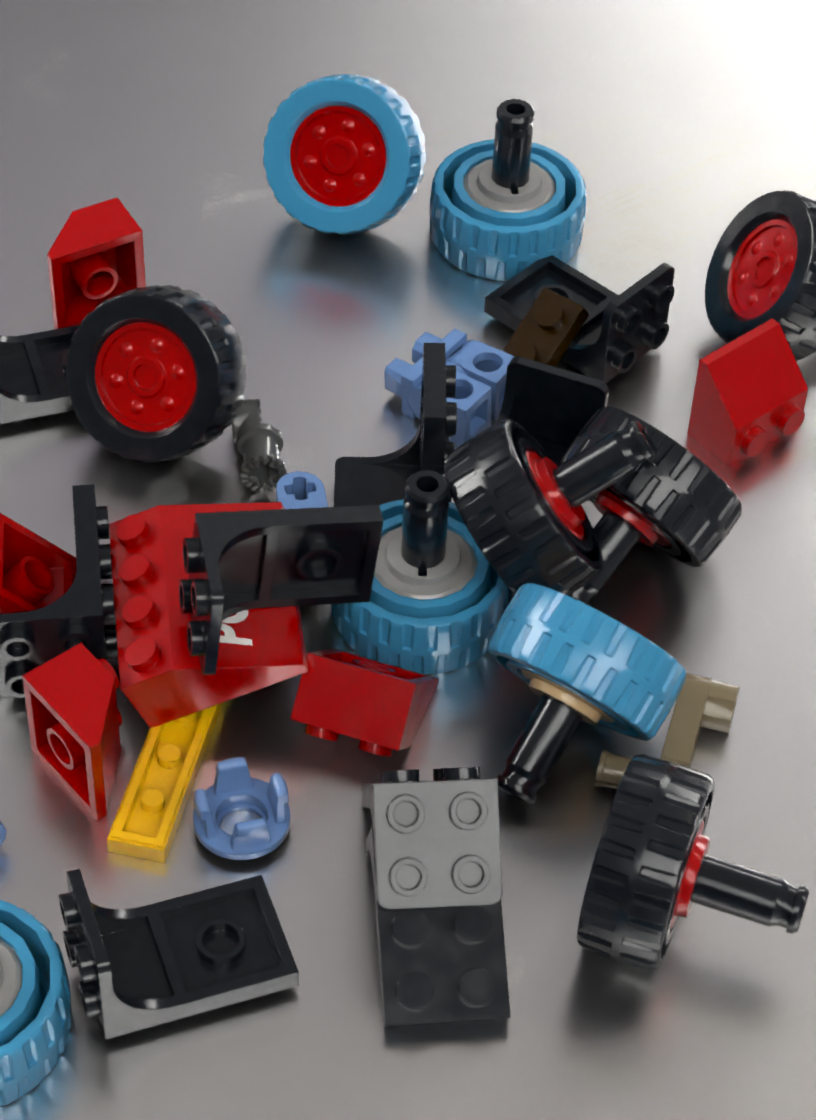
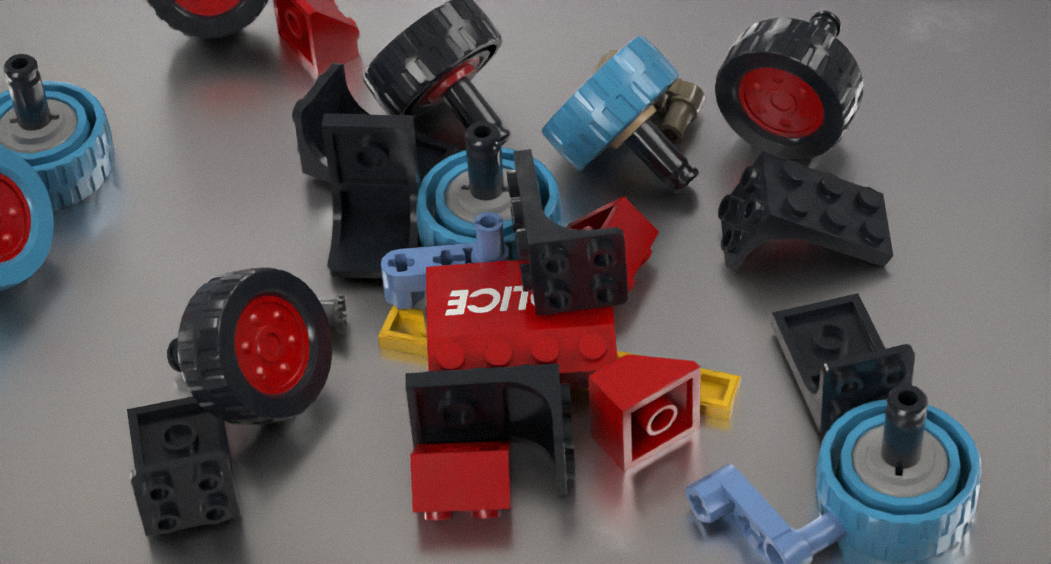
camera: 80 degrees left, 0 degrees up
red slope [47,197,146,329] -> none
medium blue piece [193,757,290,860] -> none
bracket [362,767,503,910] -> none
medium blue hips [384,328,515,446] -> none
black wheel [444,419,657,596] -> none
black bracket [484,255,675,383] -> none
dark brown plate [503,287,589,367] -> none

